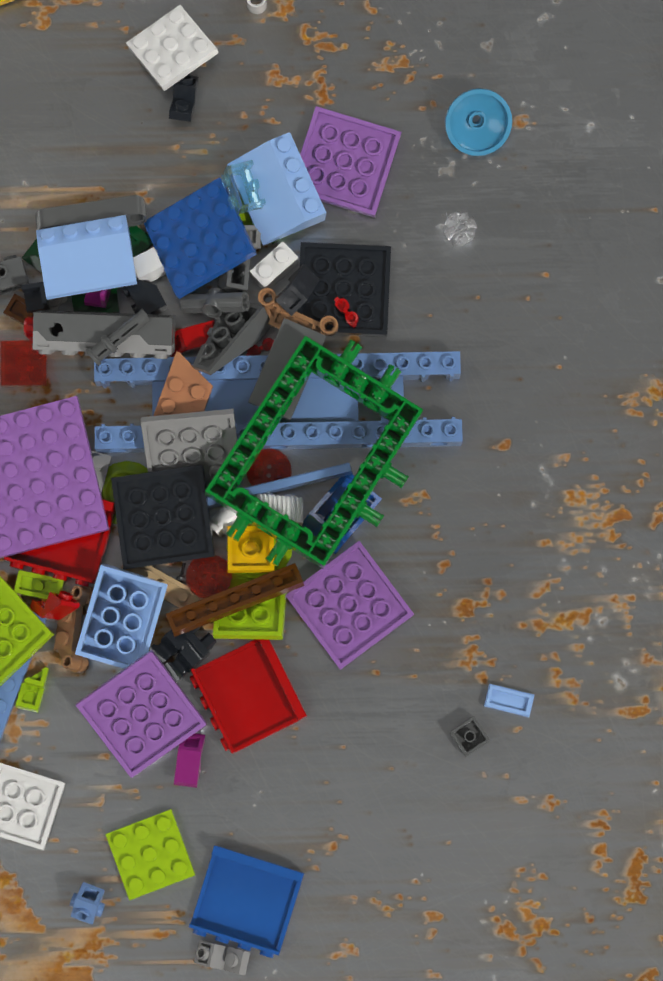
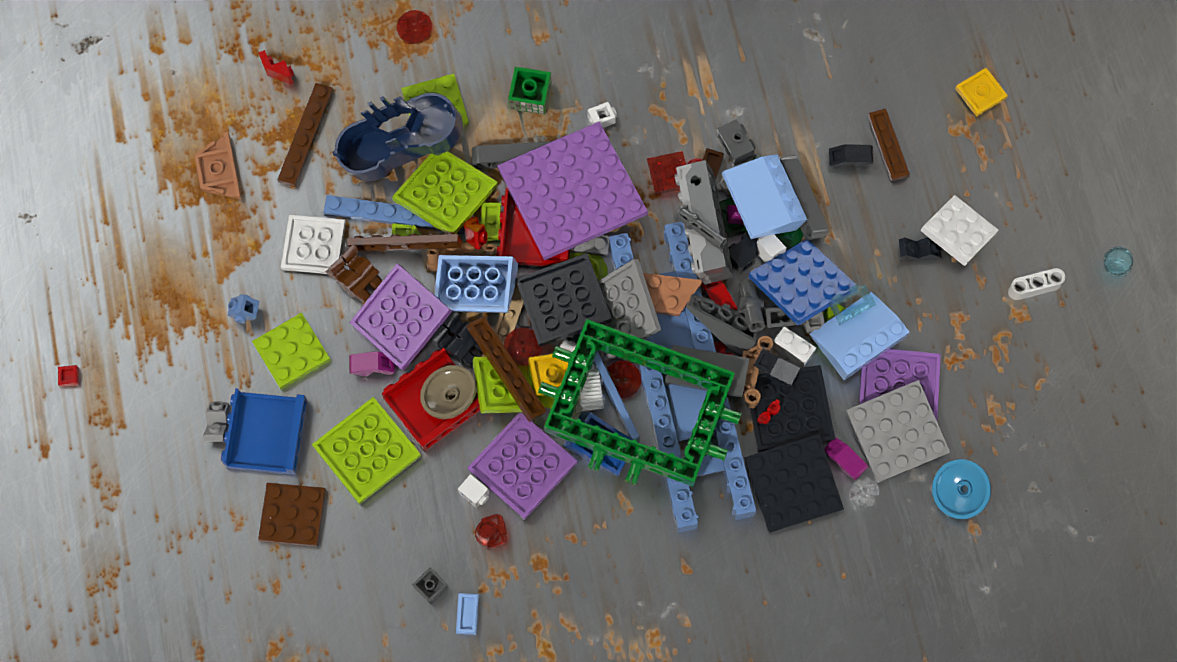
camera: 80 degrees right, 10 degrees down
black panel [21,282,50,313] -> none
none -> reddish brown plate [258,483,326,547]
none -> lime plate [311,397,421,505]
none -> reddish brown hips [325,244,382,302]
none -> reddish brown plate [347,232,462,252]
none -> dark tan dish [420,365,476,419]
none -> white brick [458,474,490,508]
none -> clear red piece [475,514,508,550]
none -> black plate [744,434,844,533]
none -> magenta slope [824,437,869,480]
none -> black slope [829,144,874,168]
none -> light grey plate [846,380,950,483]
none -> reddish brown plate [868,108,910,182]

